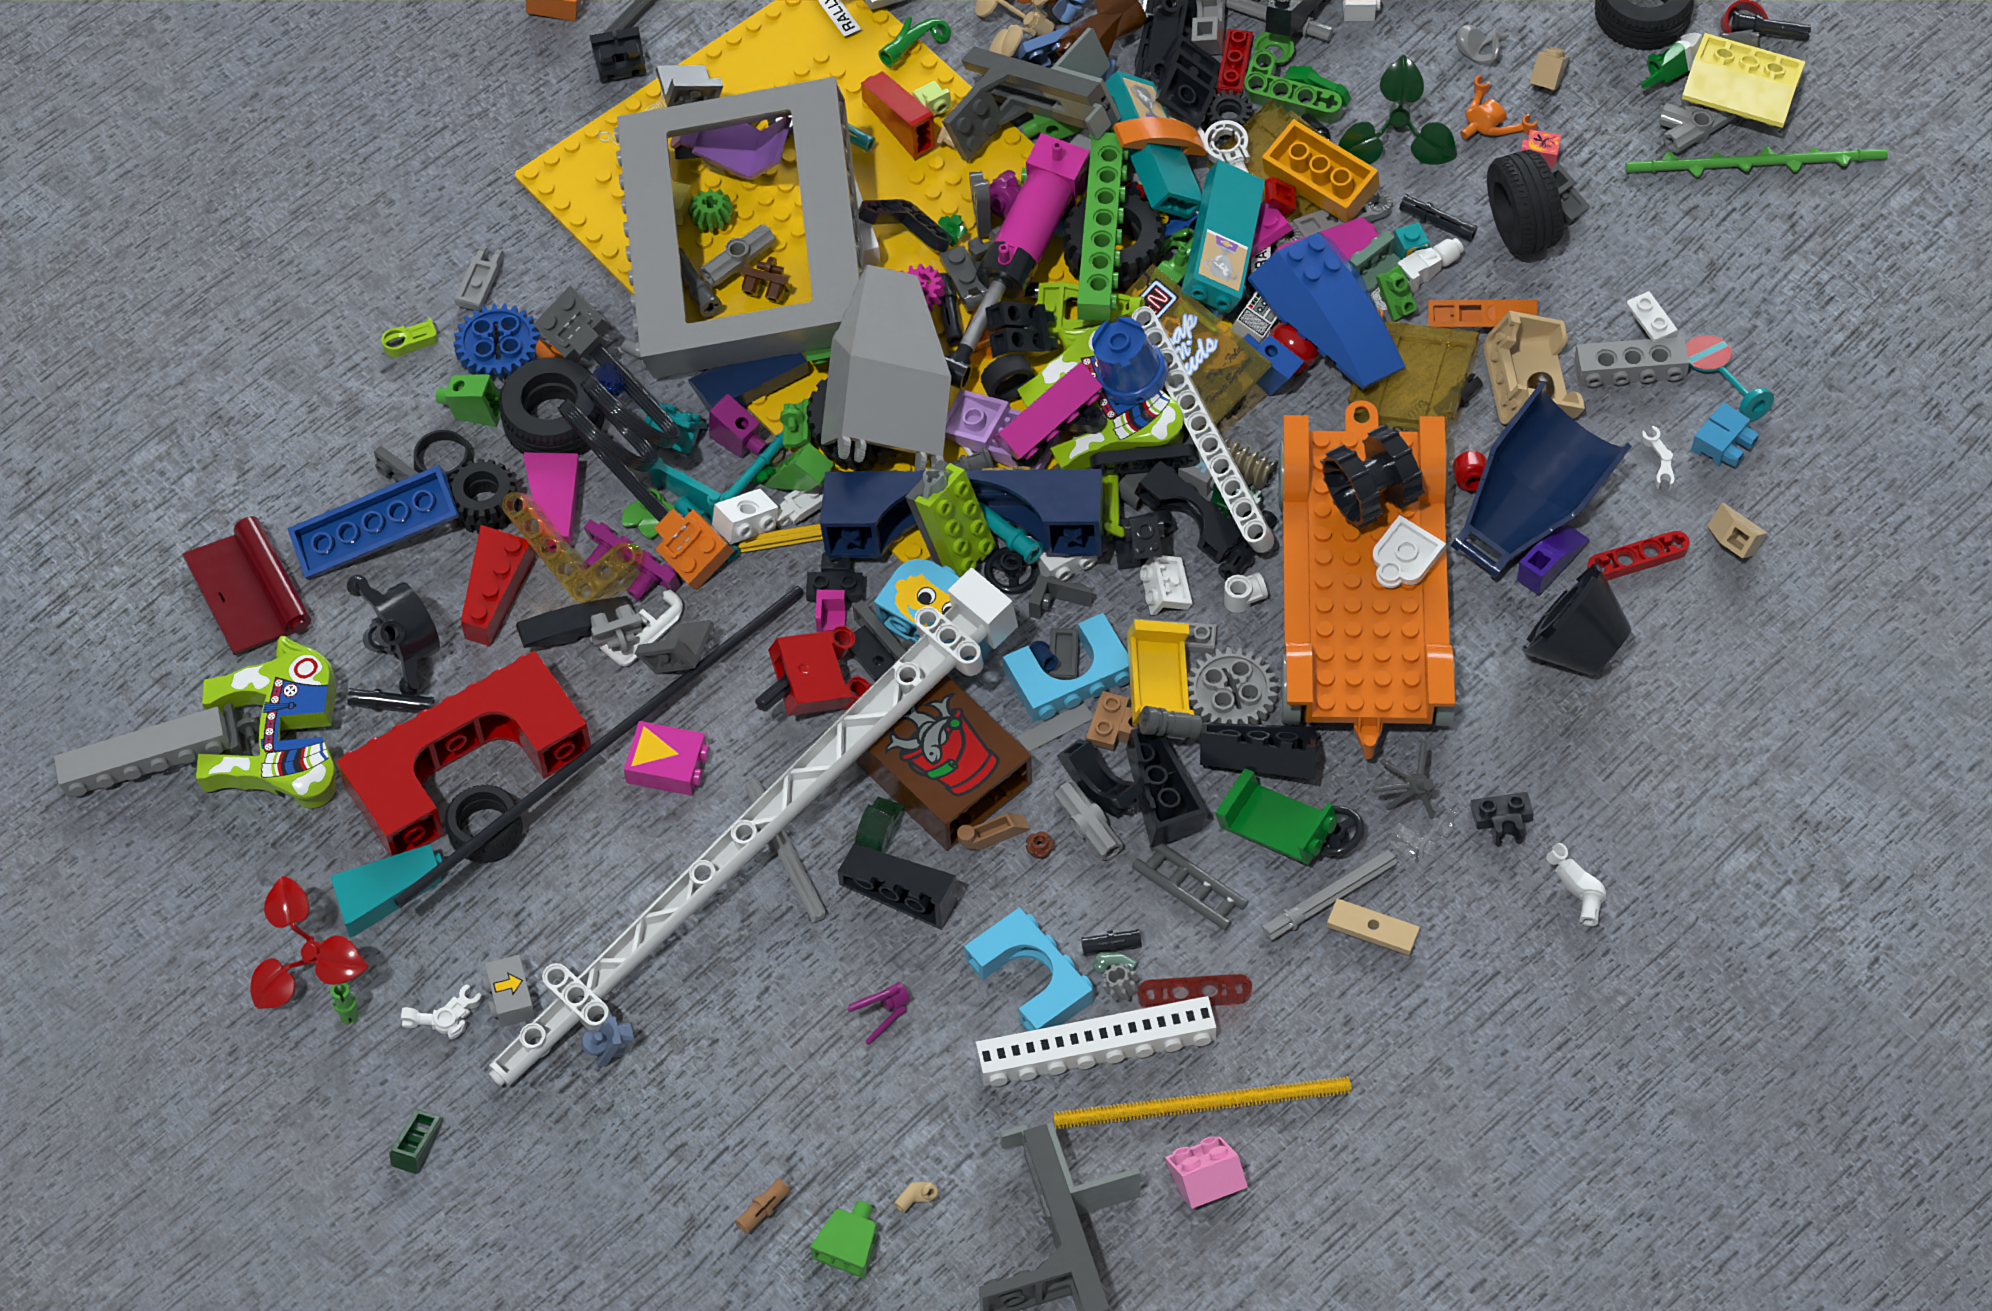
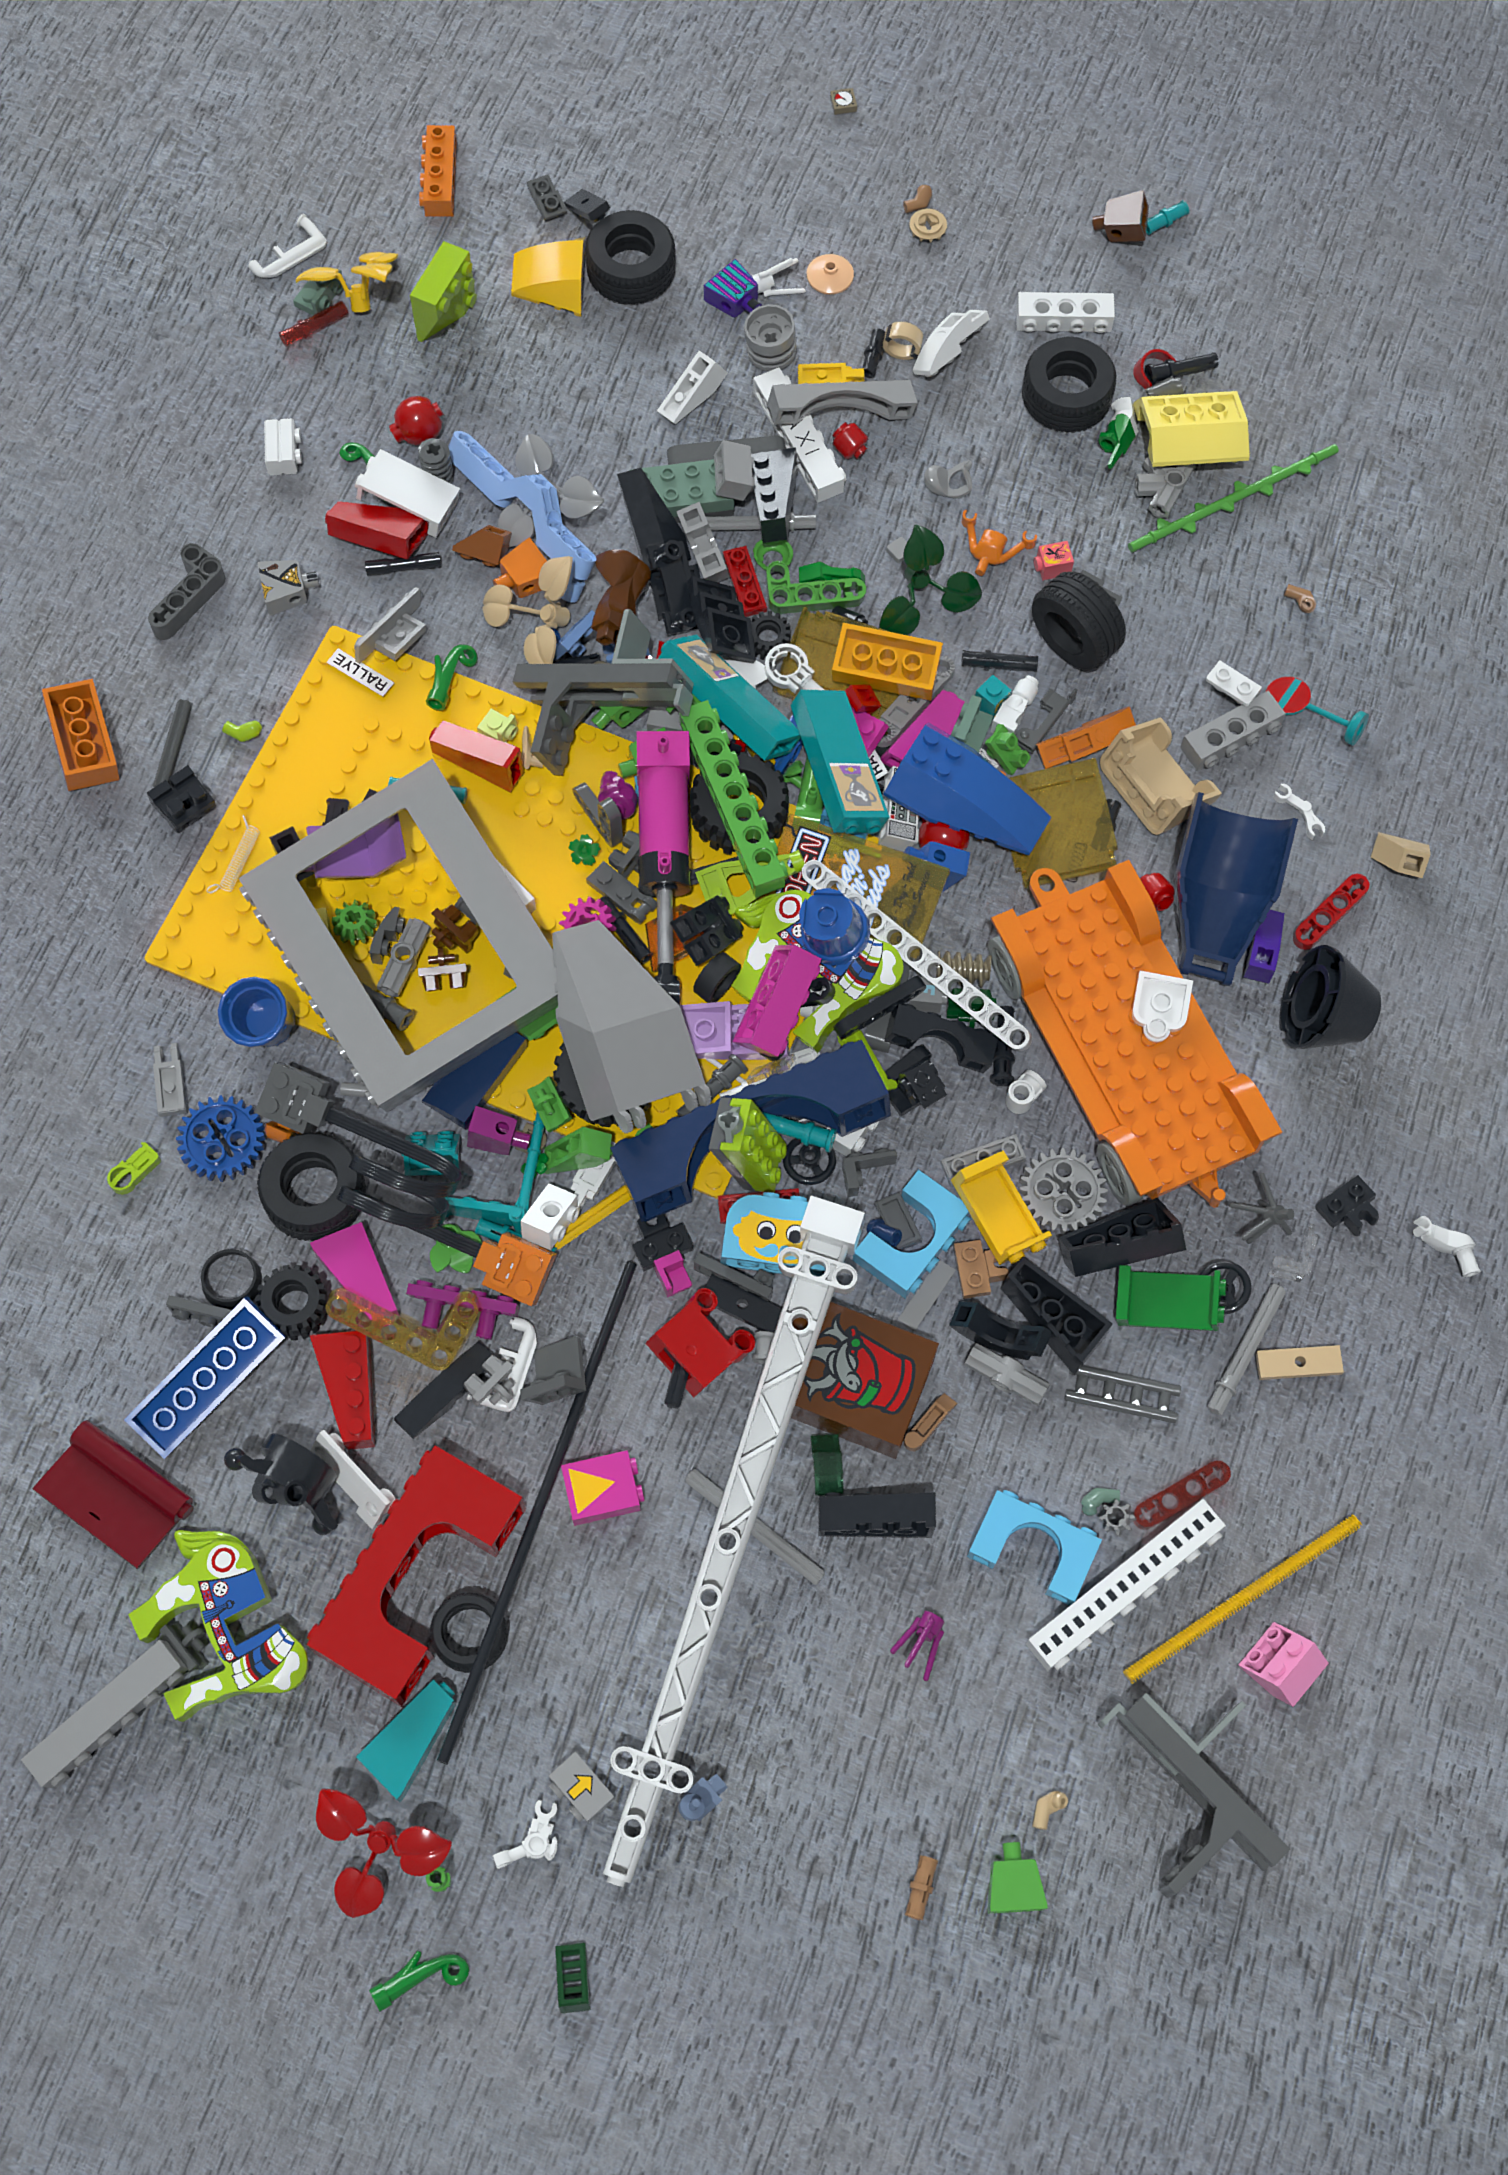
camera: 30 degrees left, 10 degrees up
black pin [347,688,434,713] -> none
bright green torso [436,375,500,427] -> none
clear blue cone [592,364,625,397] -> none
bracket [656,65,723,107] -> none
black beam [858,199,953,252] -> none
copper plate [1026,831,1054,859] -> none
black pin [1081,929,1142,956] -> none
orange slope [1113,117,1207,156] -> none
dark grey axle [1139,706,1202,740] -> none
white bracket [1140,555,1192,615] -> none
black piece [1320,424,1425,530] -> none
dark brown piece [1527,372,1555,398] -> none
tan slope [1530,47,1570,90] -> none
dark azure hips [1691,402,1759,467] -> none
none -> blue piece [218,976,296,1047]
none -> lime arm [222,720,262,742]
none -> white brick [310,1430,395,1530]
none -> dark grey slope [369,907,406,965]
none -> green plant [369,1951,469,2012]
none -> reddish brown hips [431,904,479,954]
none -> dark grey piece [1016,688,1077,754]
none -> medium nougat arm [1284,584,1316,613]

